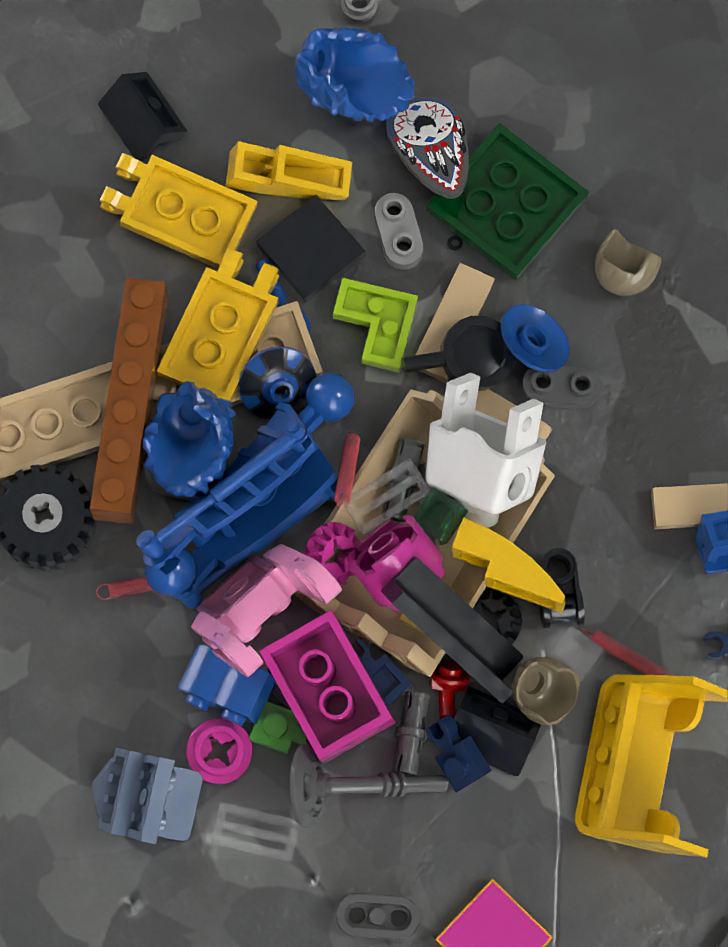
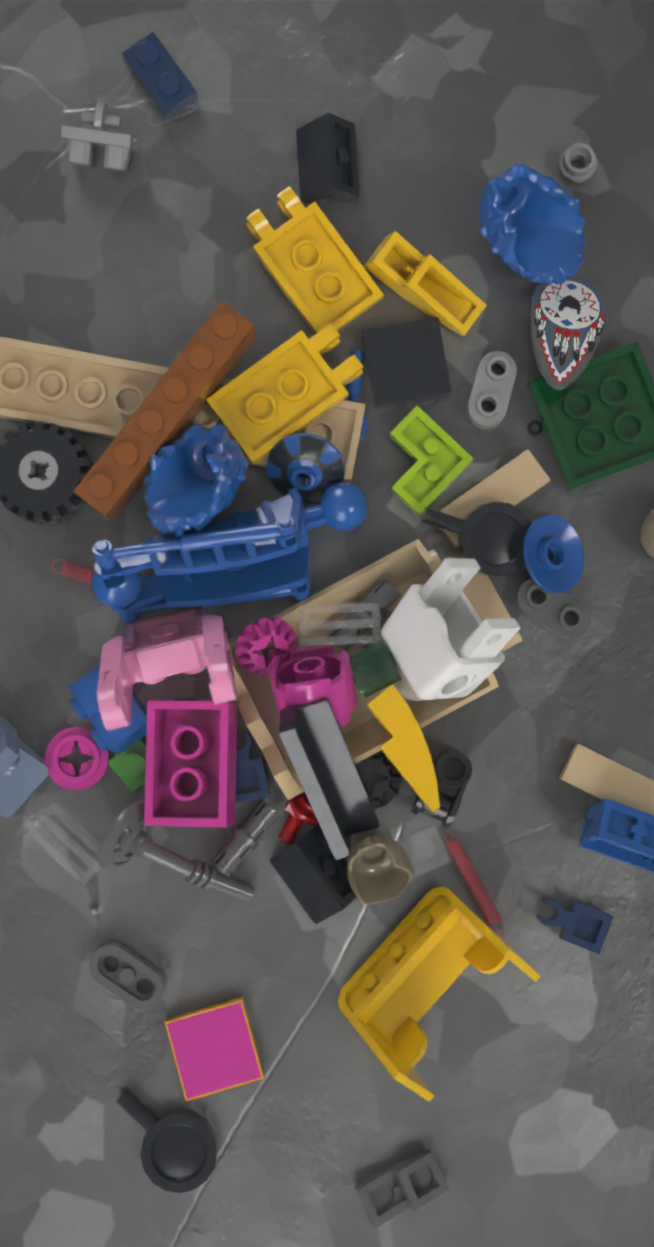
camera: 30 degrees right, 10 degrees up
coral piece [335,431,360,508] -> none
dark blue plate [426,715,492,793] -> none

